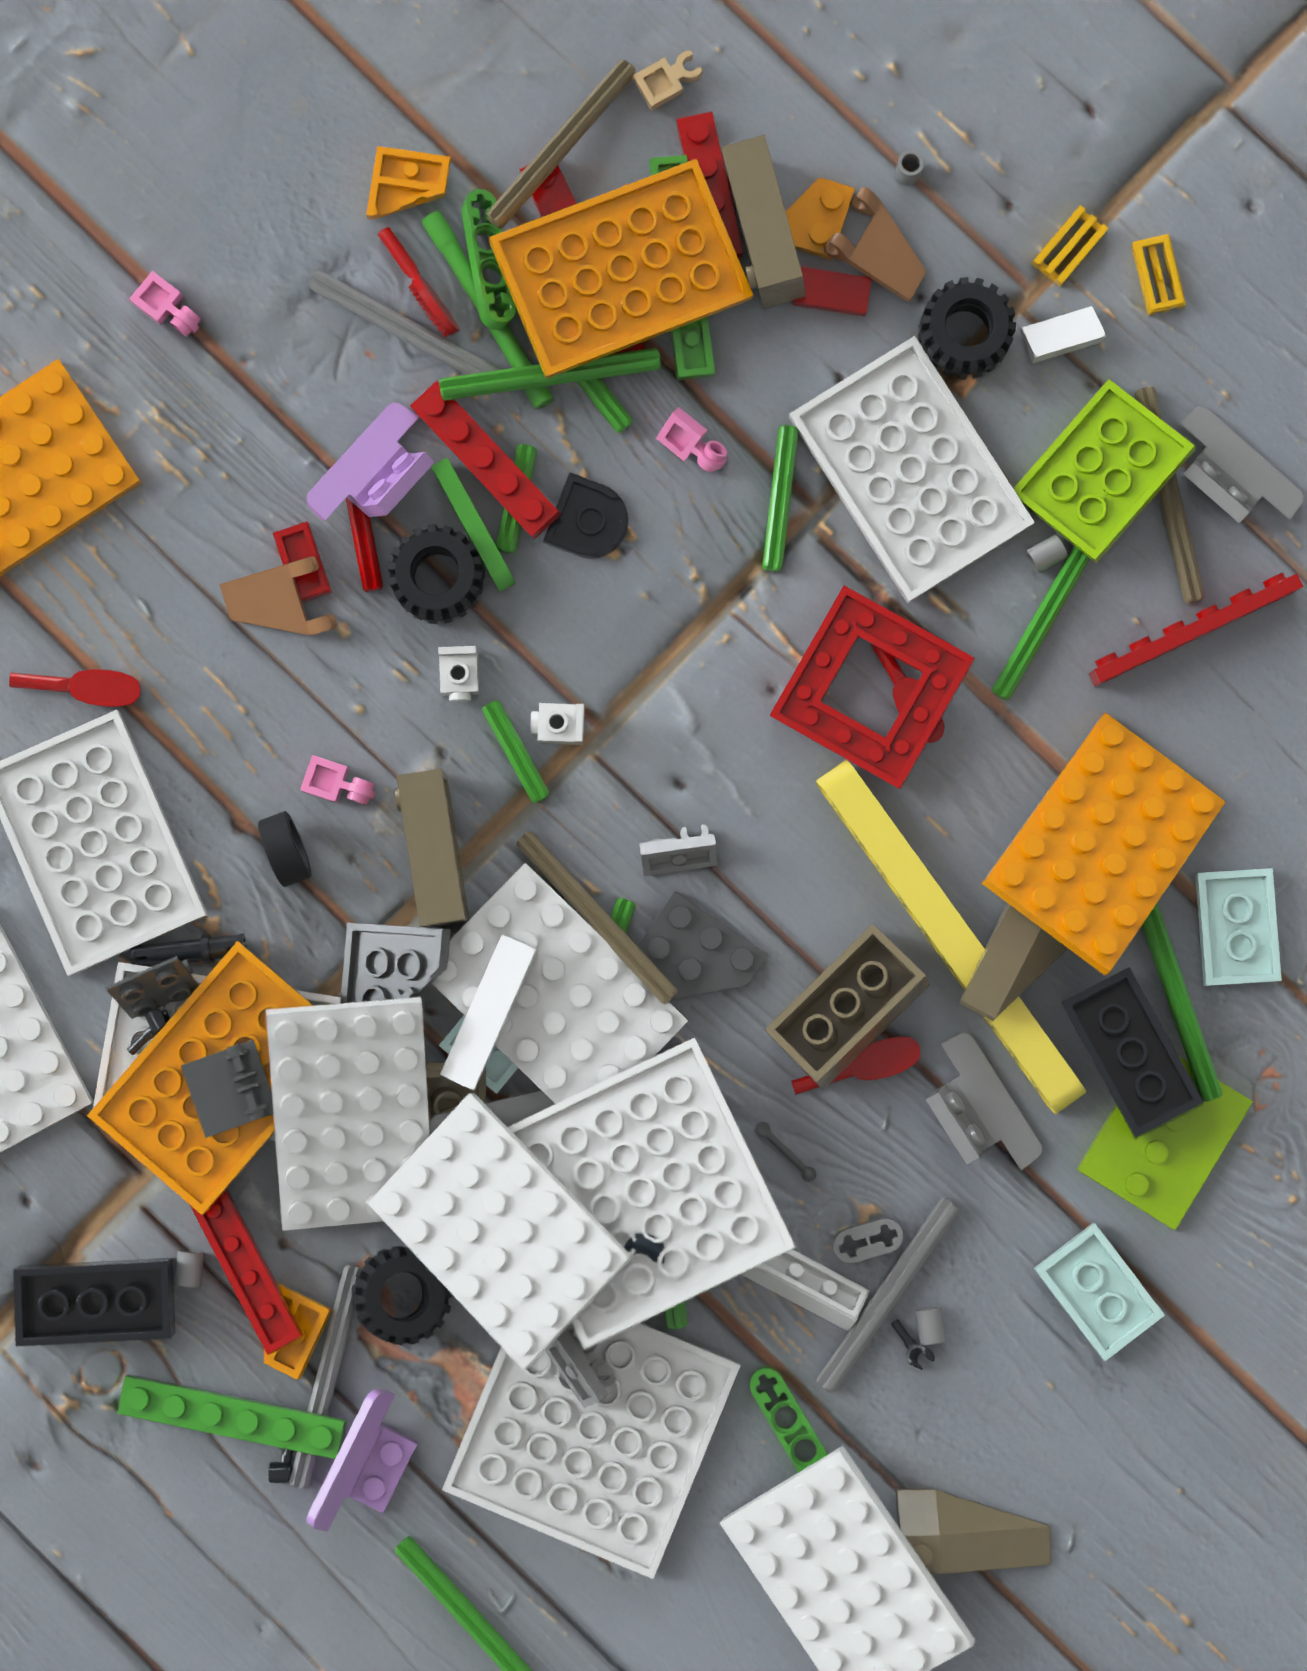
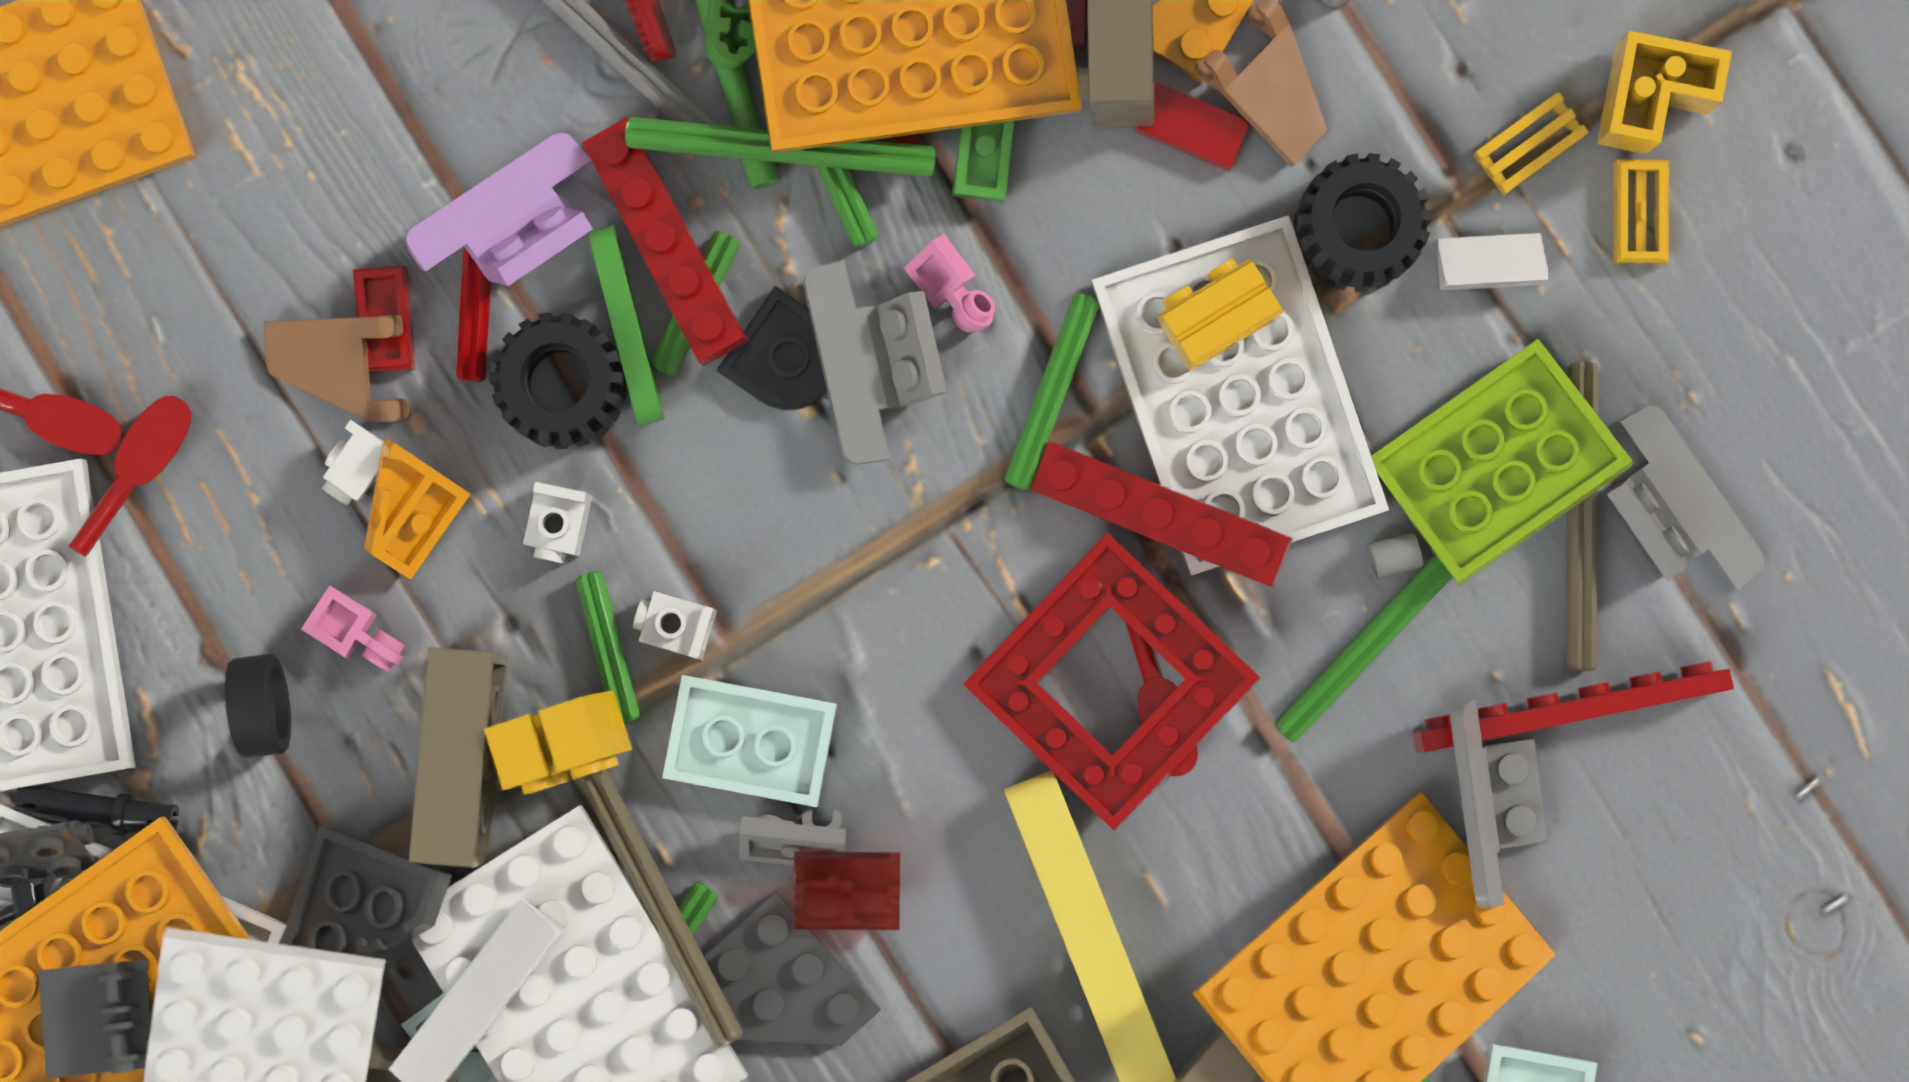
camera: 10 degrees right, 0 degrees up
none -> red piece [68,396,192,558]
none -> white brick [322,420,384,506]
none -> light orange wing [364,438,471,580]
none -> yellow piece [484,690,632,795]
none -> light aqua plate [662,675,837,807]
none -> clear red hinge [793,852,901,930]
none -> light grey plate [803,260,947,465]
none -> red plate [1030,441,1293,587]
none -> yellow brick [1157,258,1283,372]
none -> light grey plate [1450,698,1549,909]
none -> yellow brick [1596,30,1732,154]

